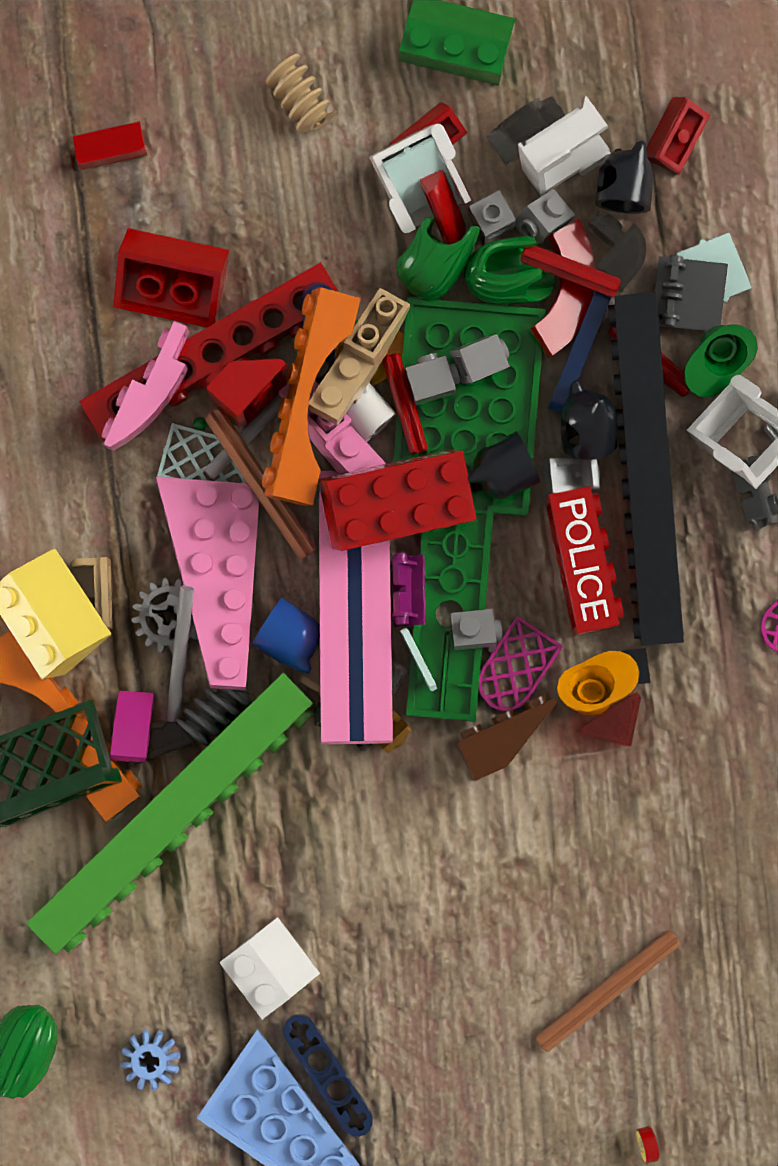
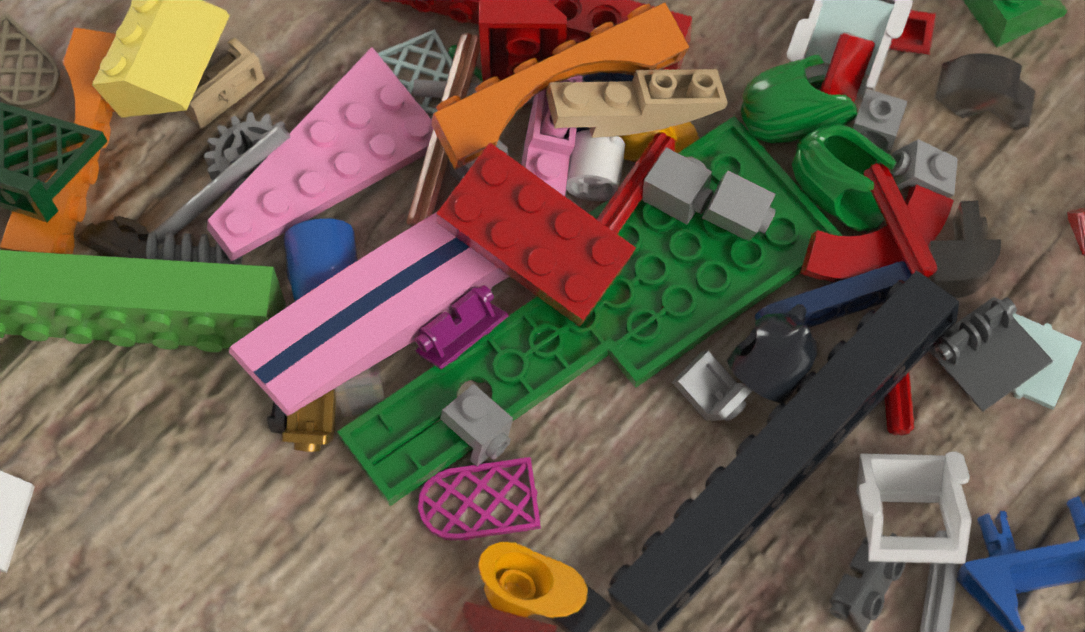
camera: 50 degrees right, 20 degrees down
dark pink slope [110,691,154,763] -> none
light aqua piece [400,628,437,692] -> none
reddish brown slope [456,695,557,781] -> none
black piece [469,431,540,499] -> none
white piece [518,96,611,196] -> none
red brick [545,486,624,637] -> none
black piece [595,140,654,214] -> none
green piece [684,324,758,397] -> none

